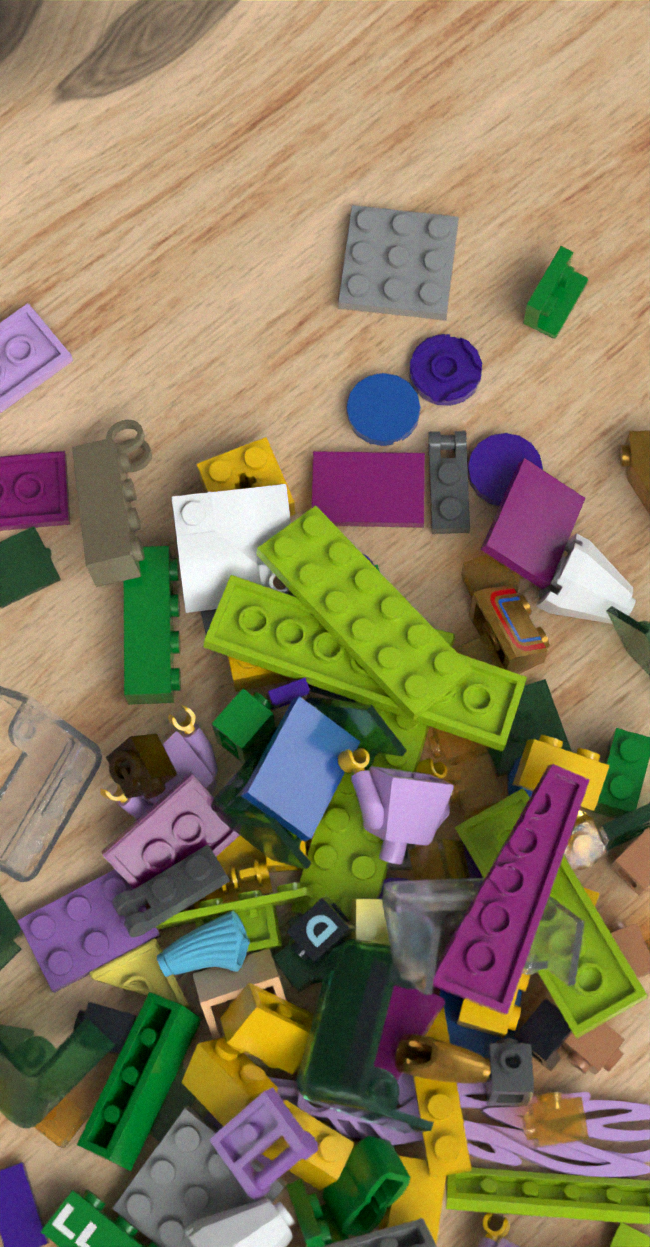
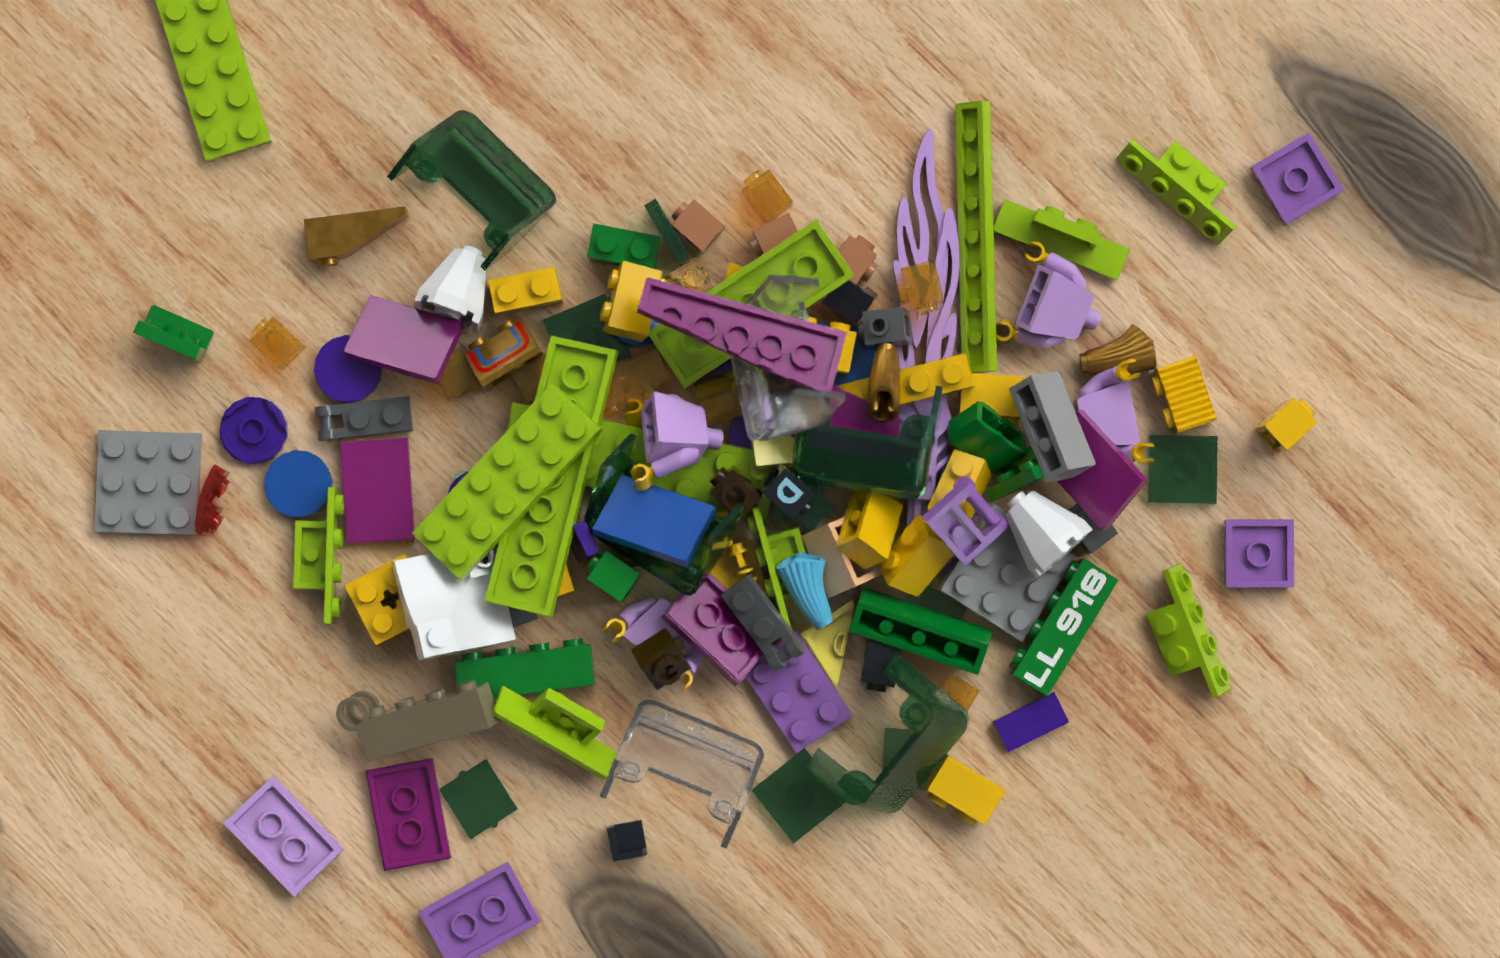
camera: 100 degrees left, 15 degrees up
none -> clear red slope [195,464,230,537]
none -> clear yellow brick [250,316,306,371]
none -> lime bracket [293,487,344,624]
none -> yellow brick [488,266,563,316]
none -> lime bracket [492,686,617,780]
none -> dark brown brick [709,465,762,521]

